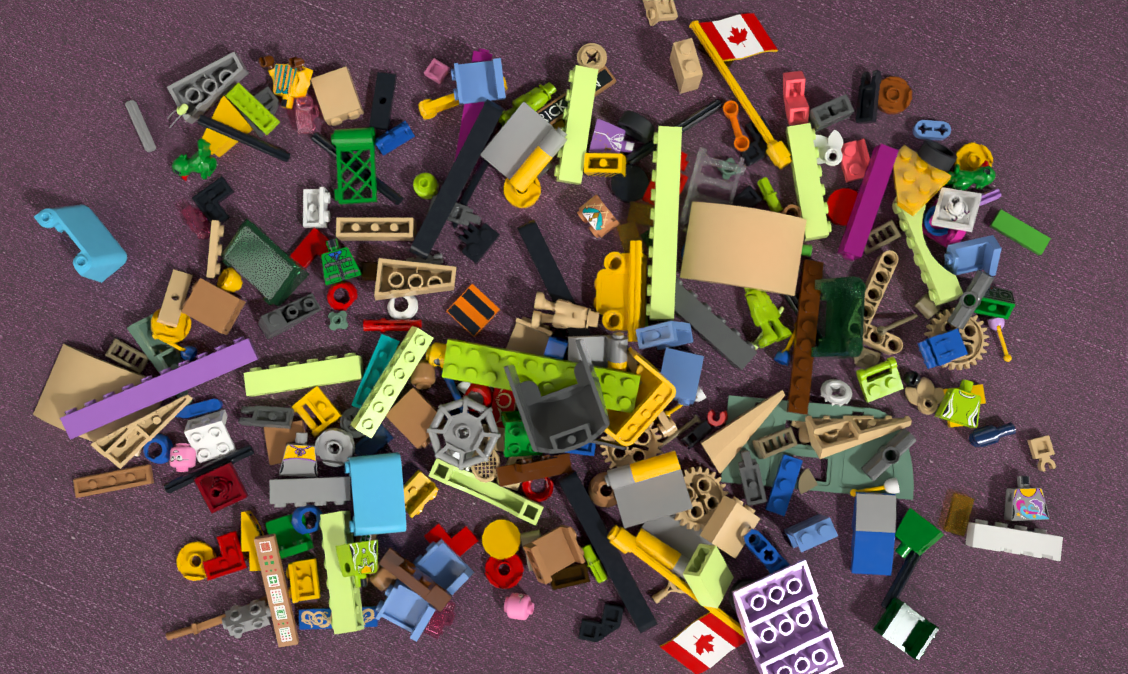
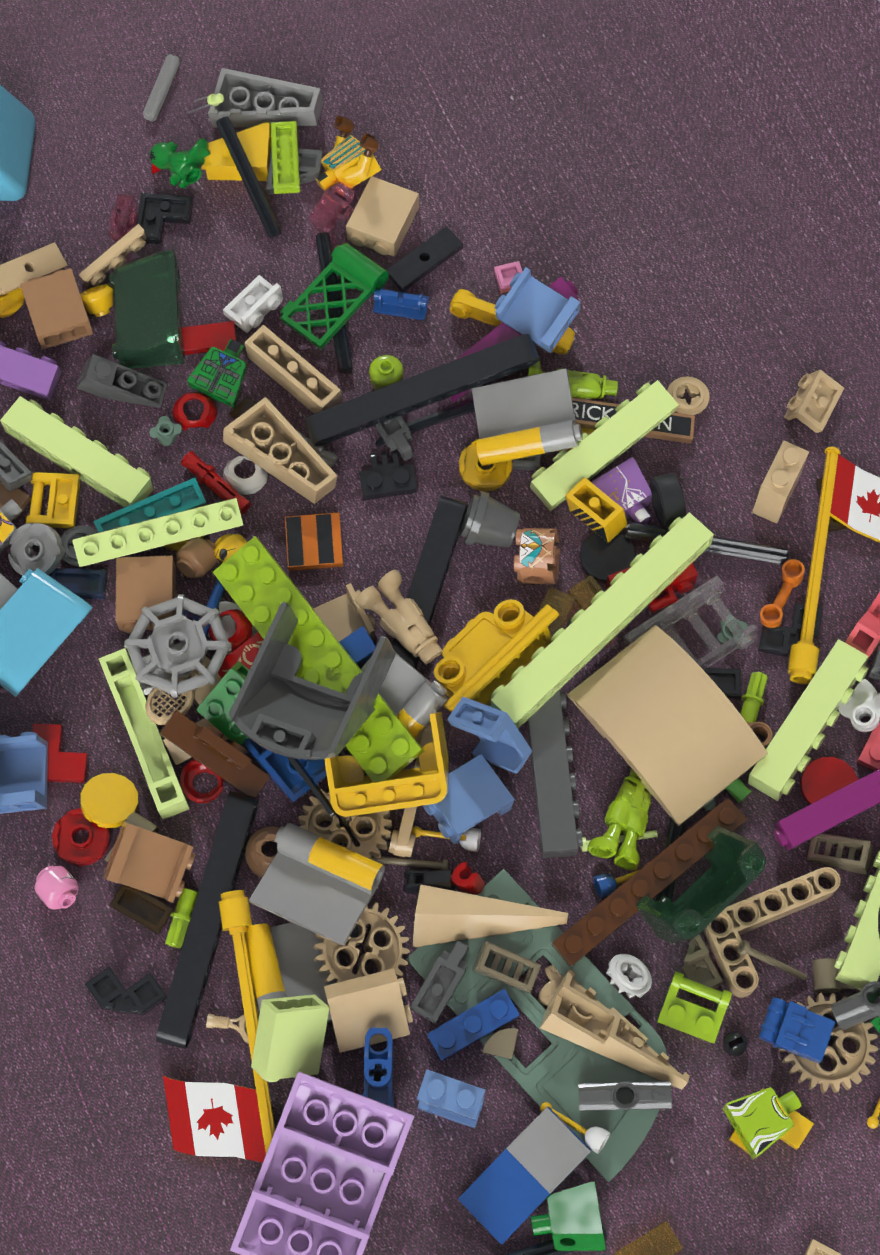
camera: 35 degrees right, 15 degrees down
yellow bracket [403,469,439,518] -> none
tan plate [905,377,944,415] -> none
dark blue arm [969,422,1016,447] -> none
none -> dark grey piece [460,491,520,548]

